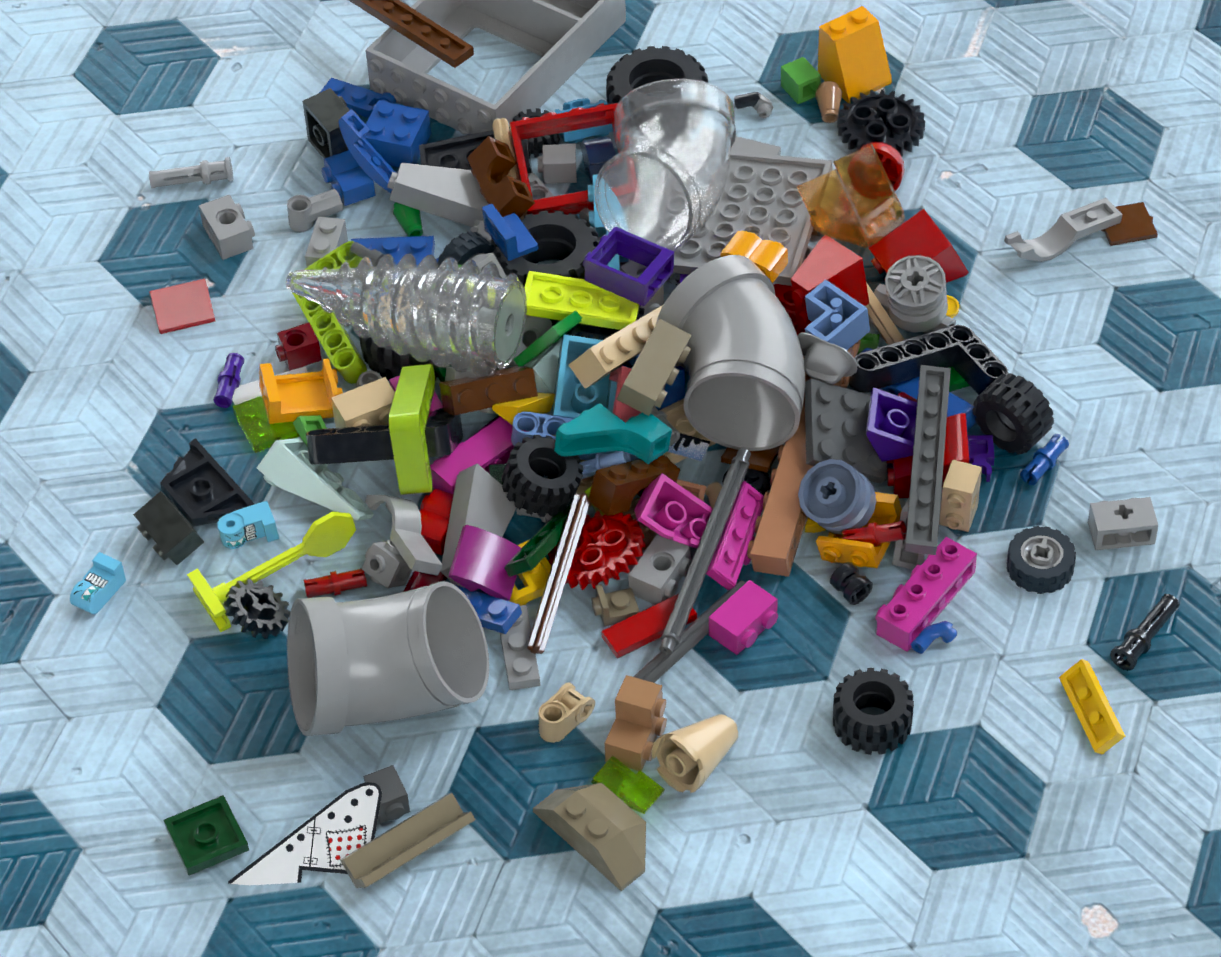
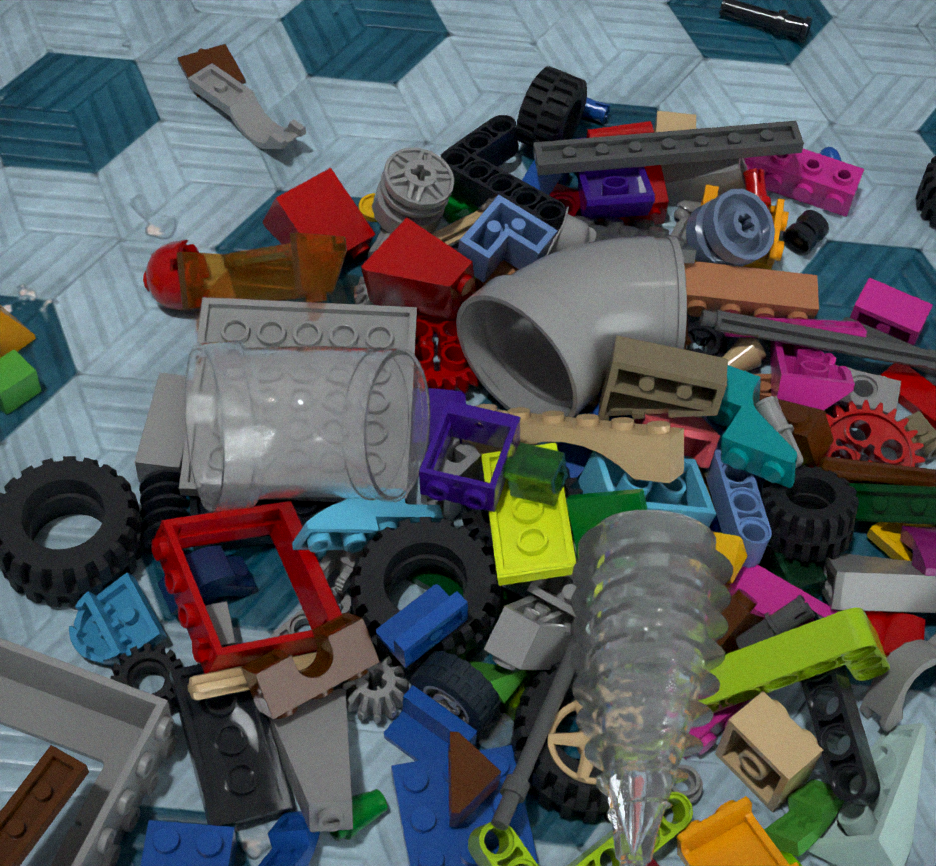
camera: 110 degrees left, 5 degrees up
light orange brick [720,231,788,283] -> none
arm [734,92,773,118] -> none
medium nougat cone [815,81,842,123] -> none
black gear [837,89,925,156] -> none
black wheel [1006,526,1076,594] -> none
yellow plate [1059,659,1125,755] -> none
light grey brick [1088,497,1158,550] -> none
none -> reddish brown slope [448,732,501,827]
none -> clear green brick [504,442,568,506]
none -> dark grey axle [736,595,815,649]
none -> light grey axle [755,396,803,468]

